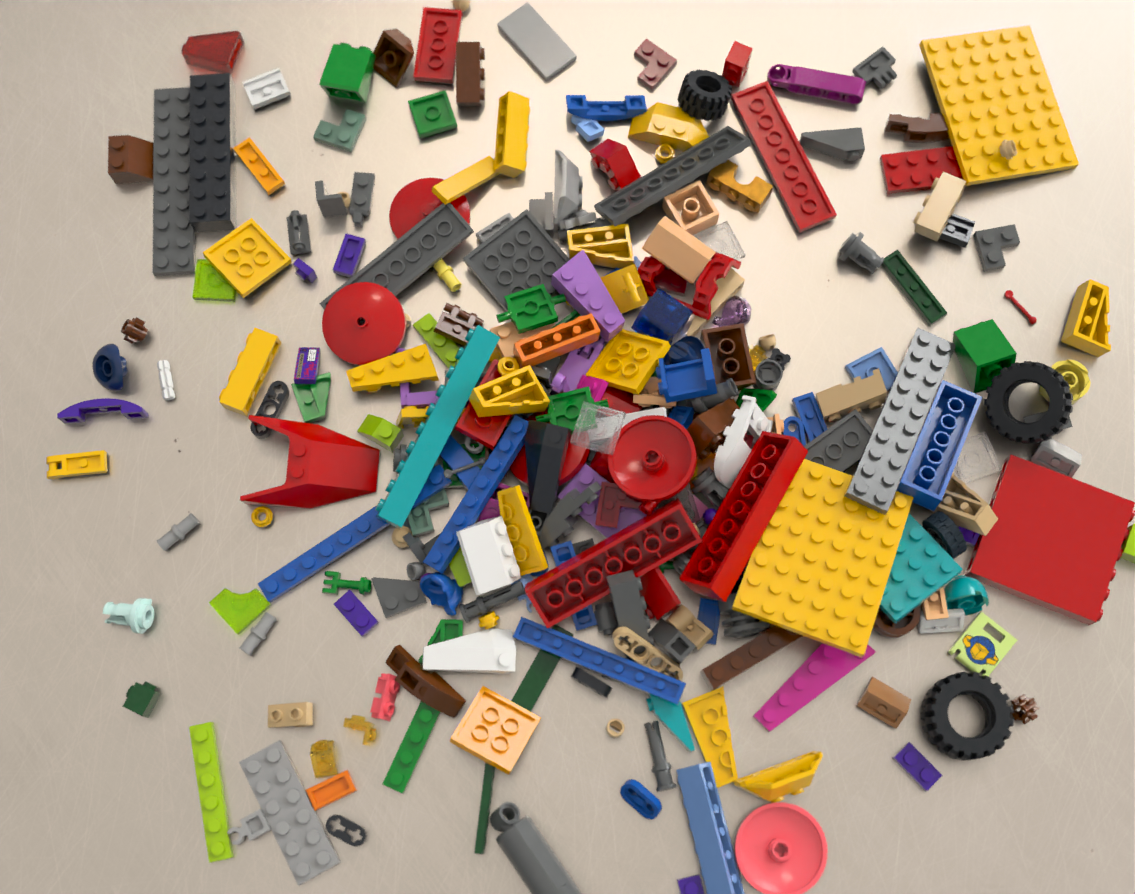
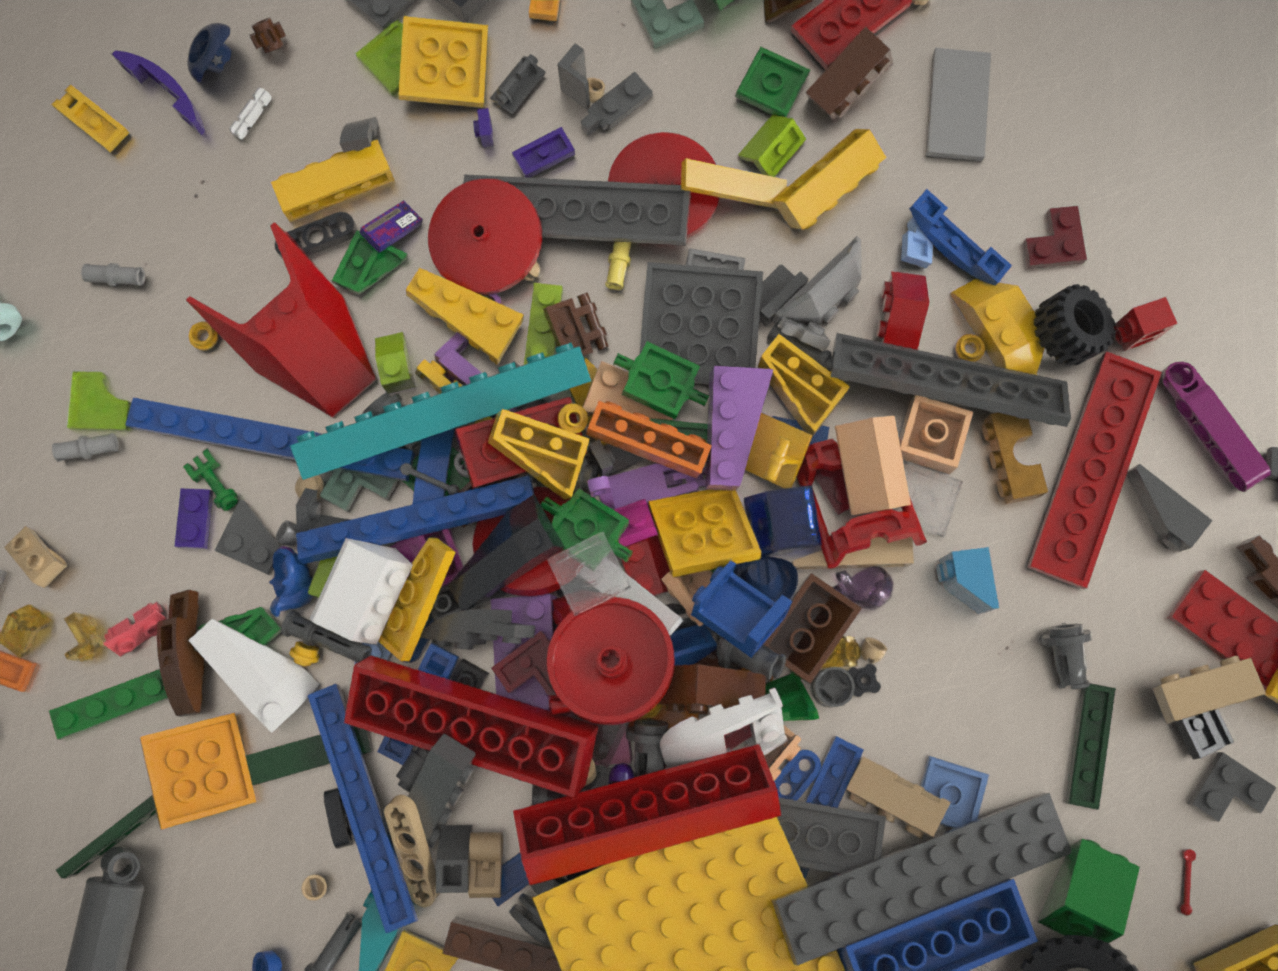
camera: 45 degrees right, 5 degrees up
red slope [639,567,681,623] -> none
none -> dark grey slope [340,117,378,152]
none -> lime panel [738,115,806,177]
none -> dark azure slope [936,547,999,614]

